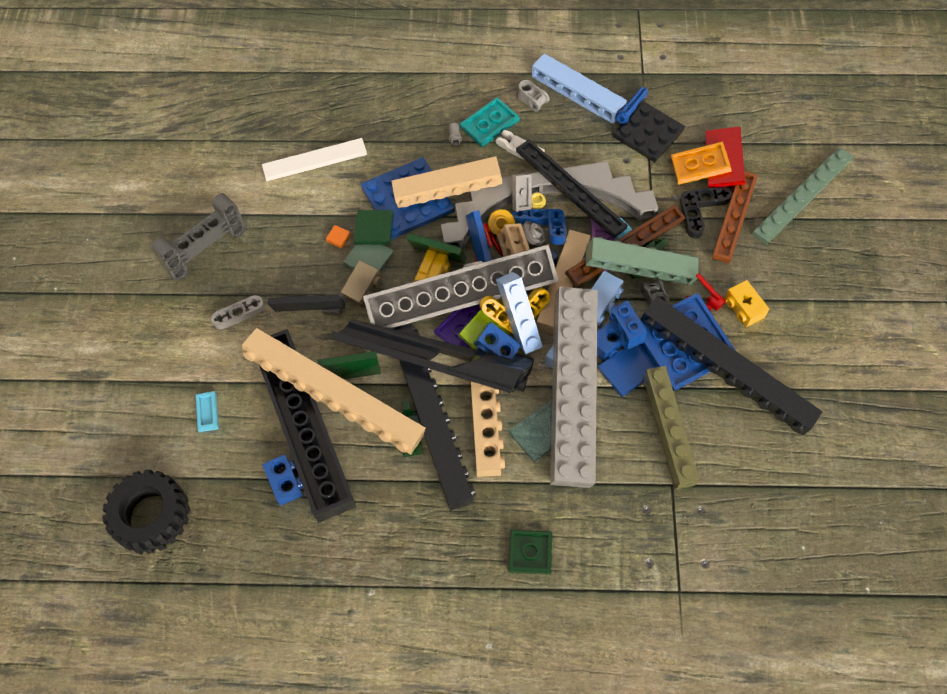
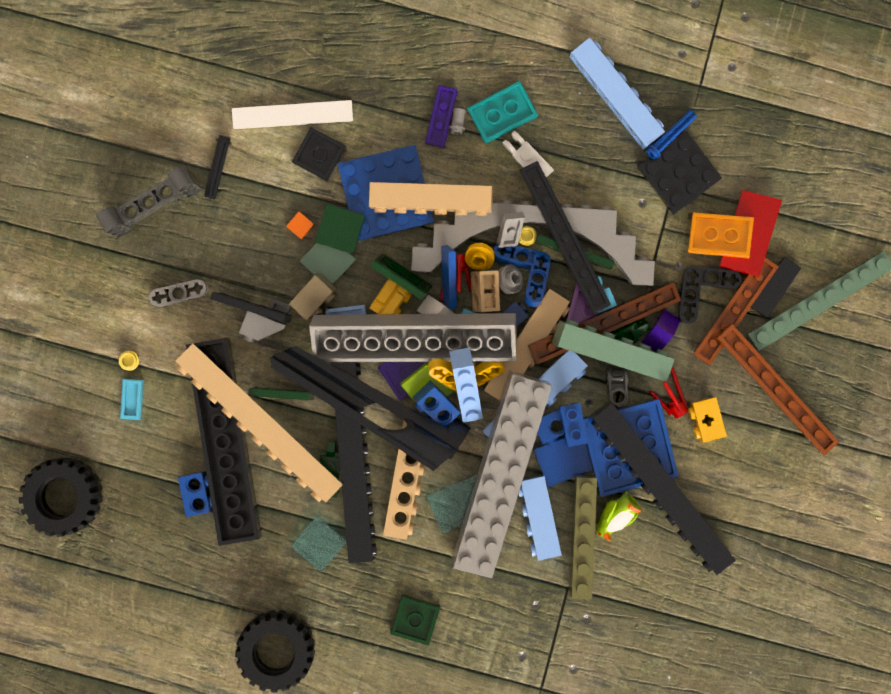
camera: 10 degrees right, 25 degrees up
light grey piece [518,80,550,112] -> none
none -> light yellow plate [119,351,139,371]
none -> black axle [204,135,232,199]
none -> black tyre [235,610,315,693]
none -> light grey slope [239,311,287,343]
none -> clear light blue tile [291,515,347,572]
none -> black tile [292,127,346,182]
none -> dark purple tile [425,85,458,148]
none -> light blue brick [519,475,562,561]
none -> dark green tile [535,234,614,270]
none -> lime animal [595,491,642,541]
none -> dark purple slope [642,309,681,352]
none -> dark orange plate [716,324,839,456]
none -> black tile [751,257,801,318]

